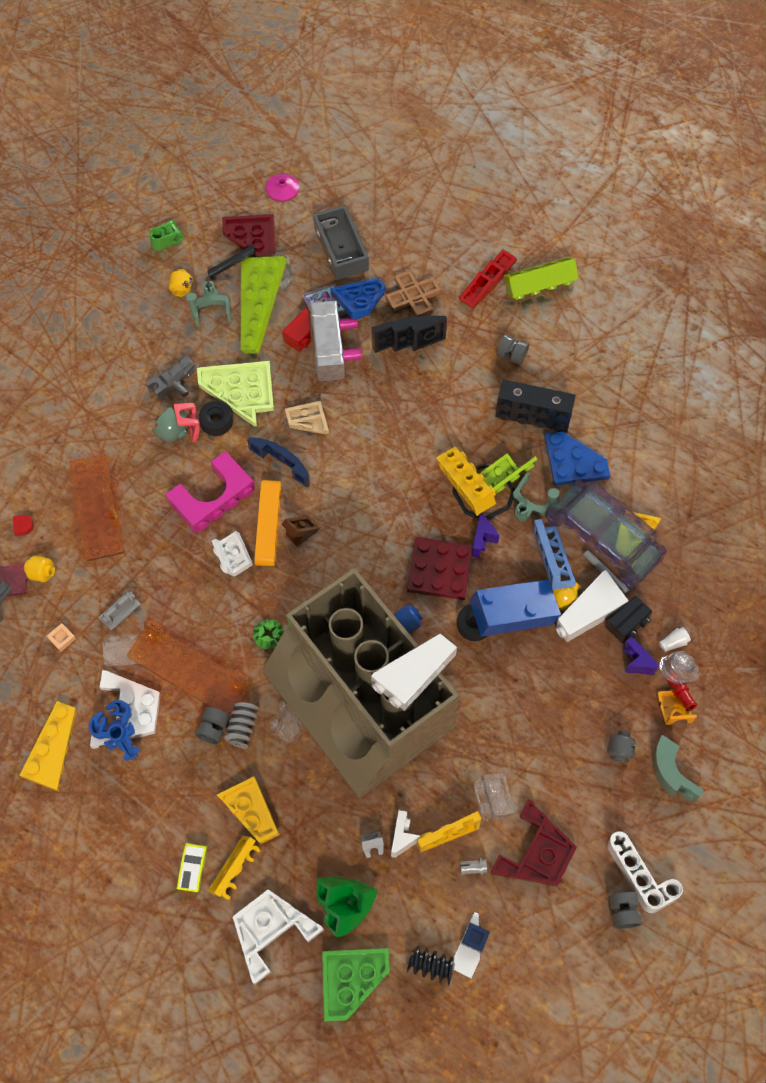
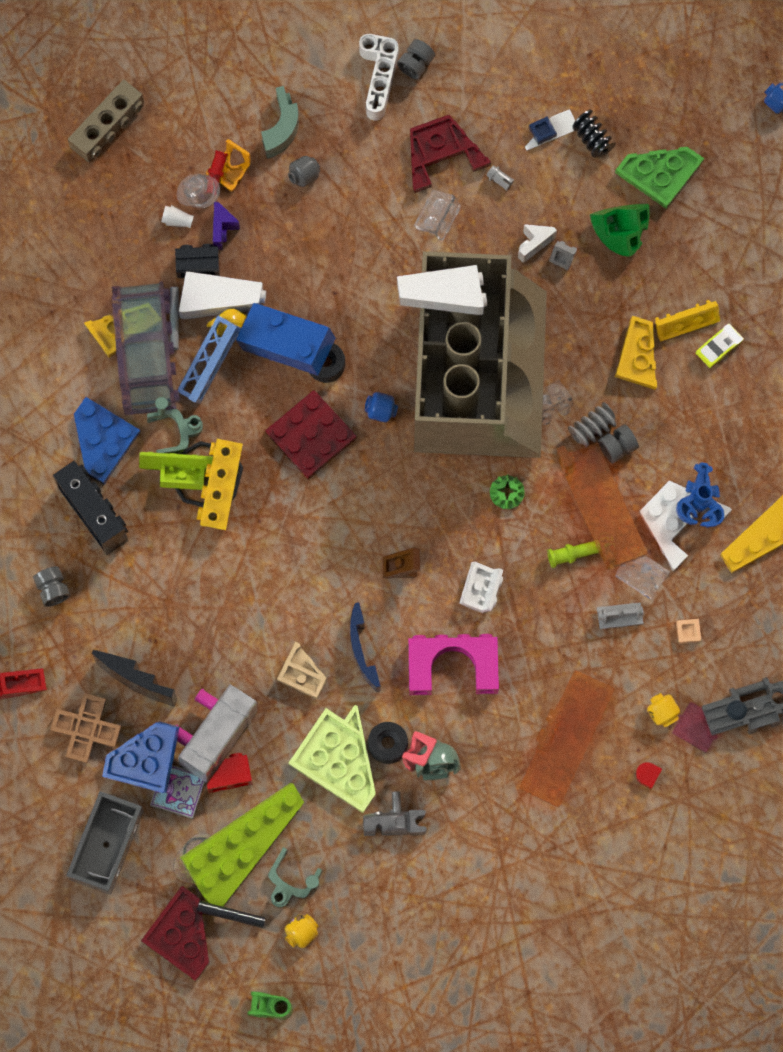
camera: 140 degrees left, 10 degrees up
white wing [233,890,324,985] -> none
light orange beam [255,480,281,566] -> none
dark pink dish [266,174,299,201] -> none
yellow wing [417,811,481,853] -> none
dark purple slope [472,514,499,558] -> none
none -> lime pin [547,536,615,568]

